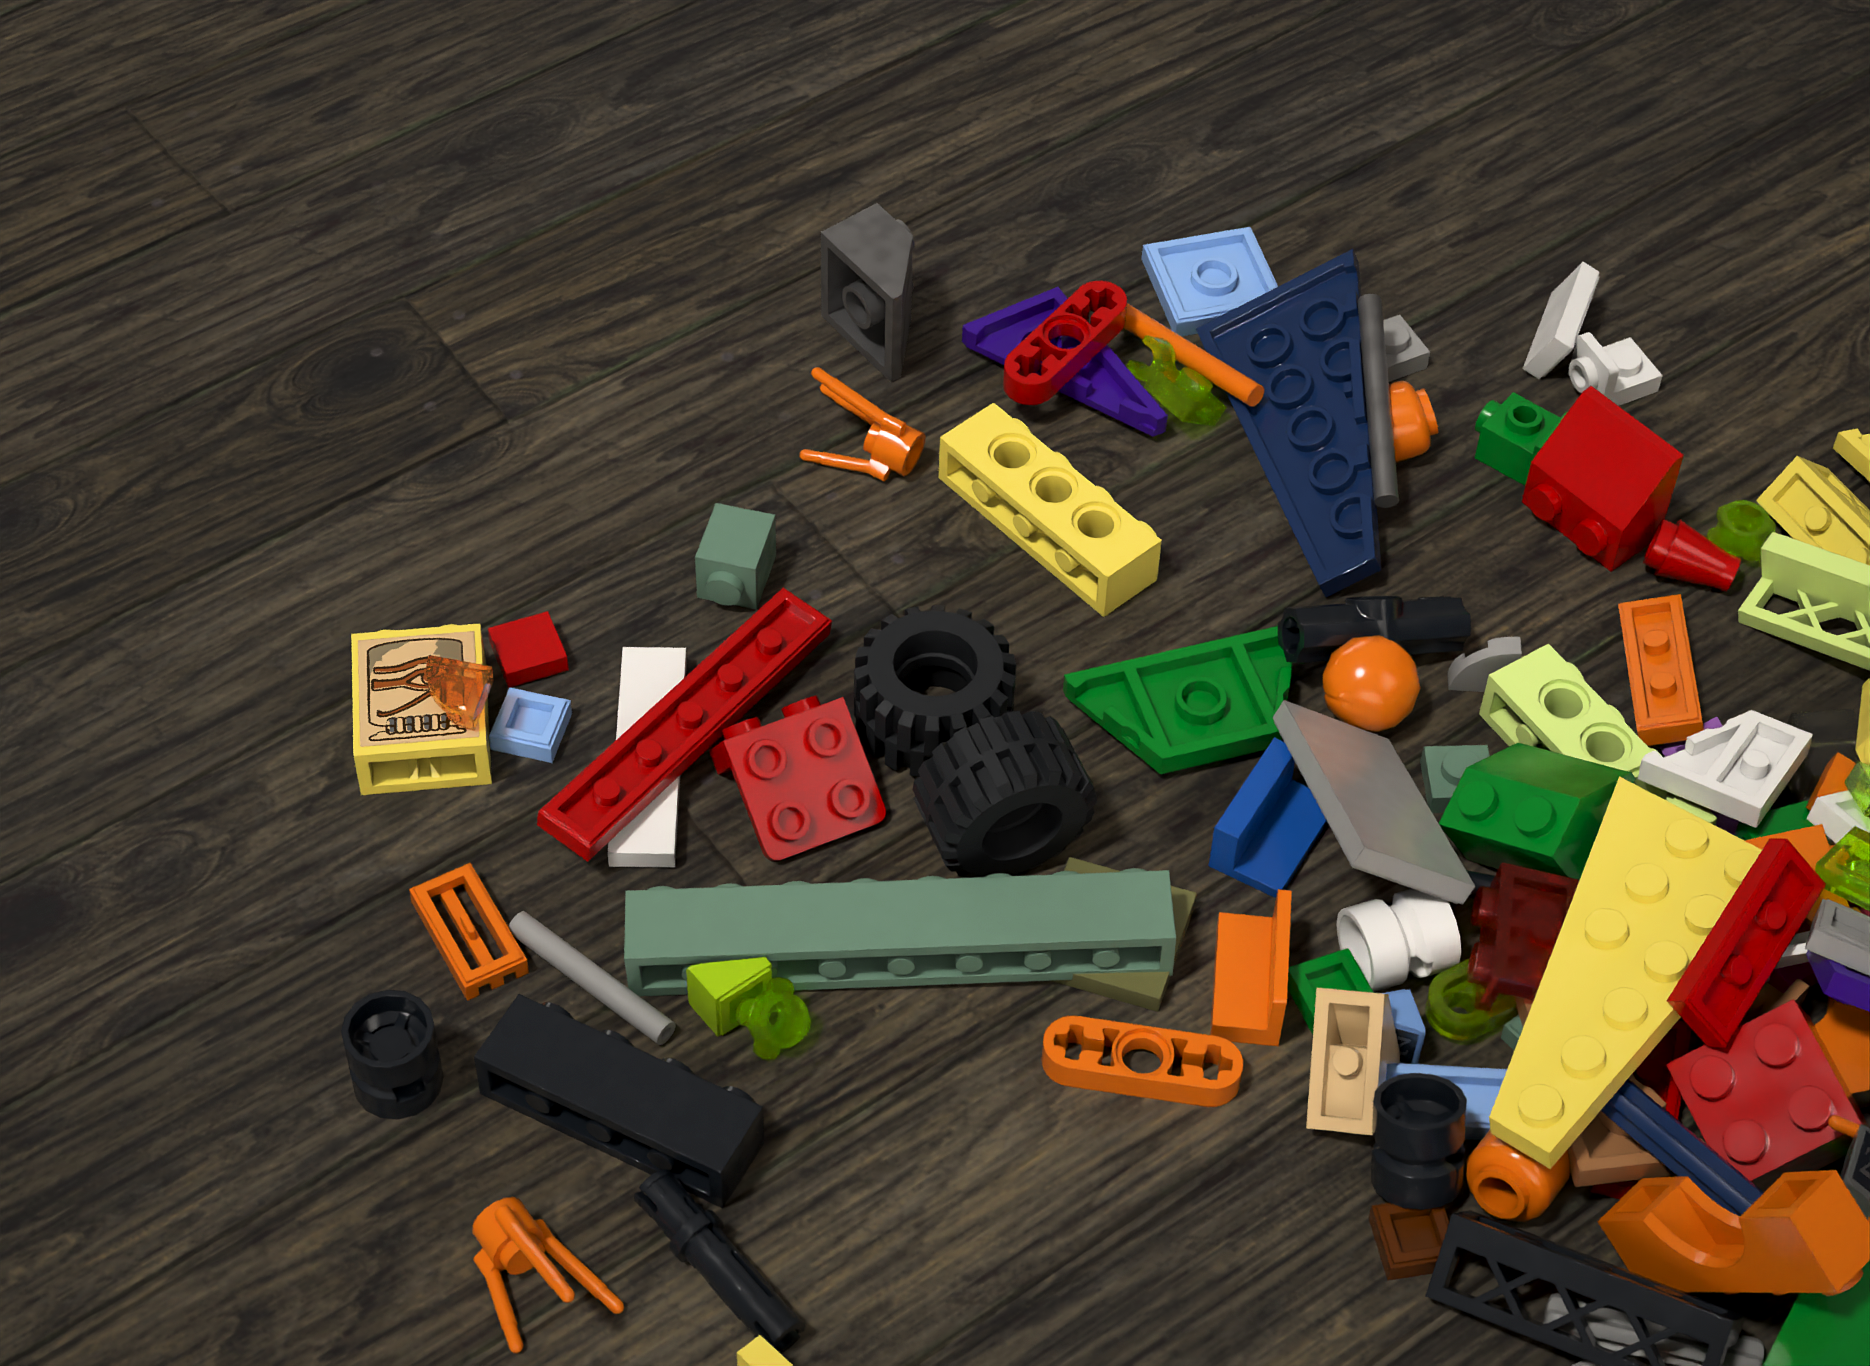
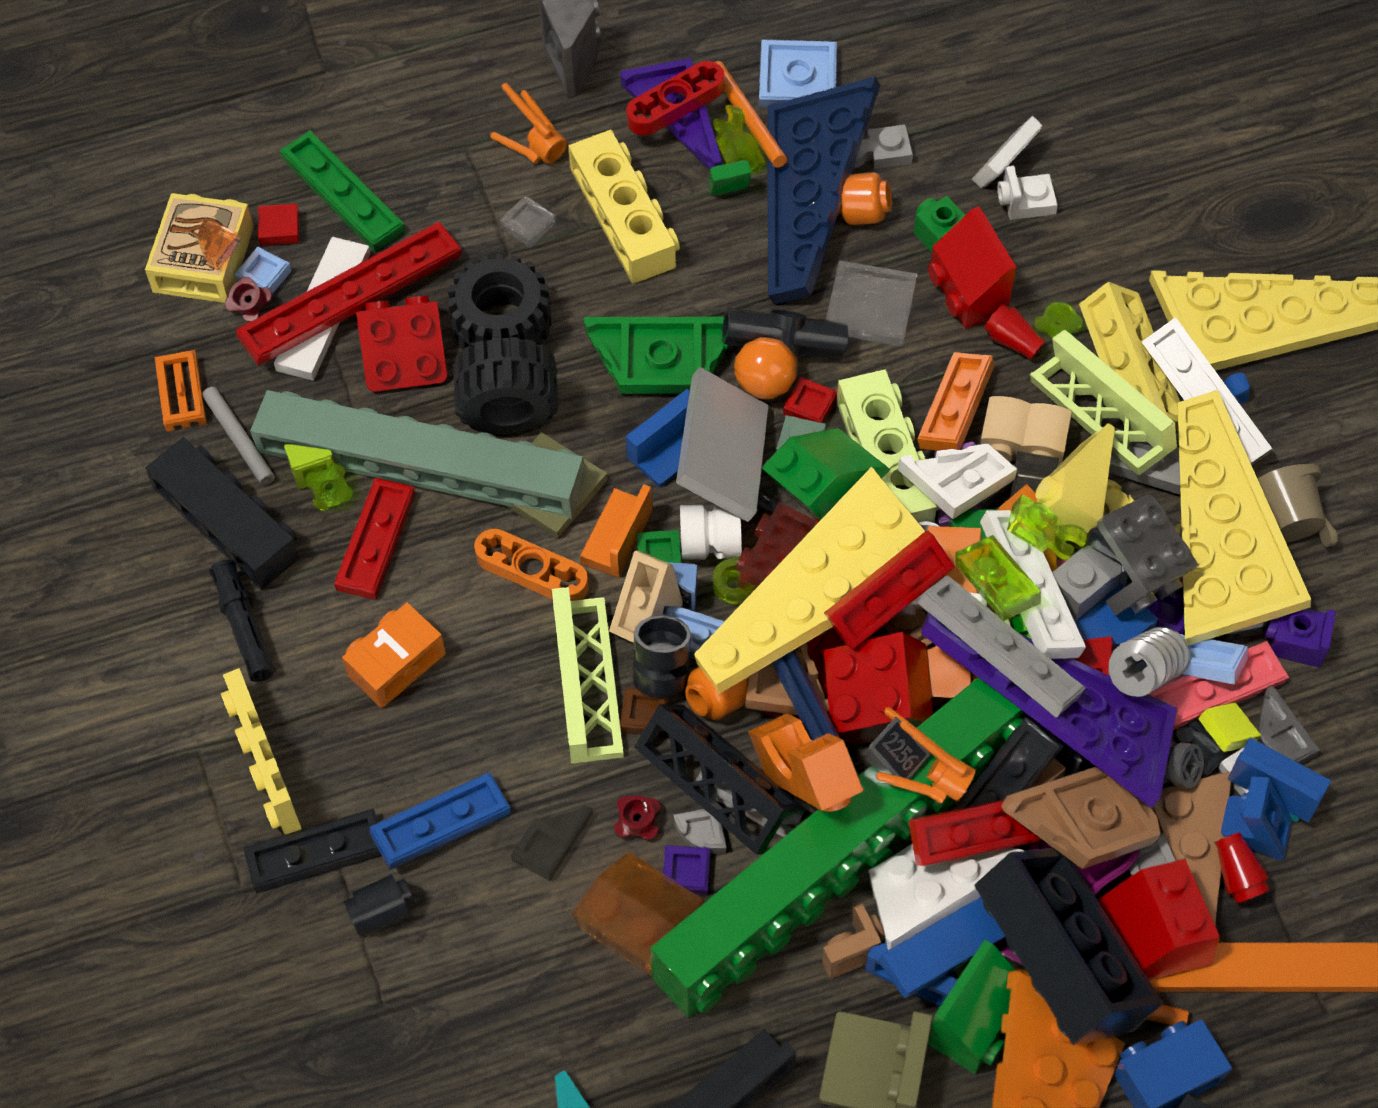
camera: 20 degrees right, 10 degrees up
black wheel [341,990,444,1120] -> none
orange plant [472,1197,624,1353] -> none
sand green brick [695,503,776,610] -> none
flat silver bar [1358,294,1399,508] -> none
light grey tile [1447,637,1522,692] -> none
none -> dark red plate [225,277,272,322]
none -> green tile [279,130,406,253]
none -> red tile [334,477,416,600]
none -> orange brick [342,602,446,709]
none -> clear tile [500,195,556,248]
none -> yellowish green fence [552,587,624,764]
none -> green tile [707,160,751,196]
none -> red tile [783,377,837,424]
none -> clear tile [826,260,917,346]
none -> tan brick [980,396,1072,471]

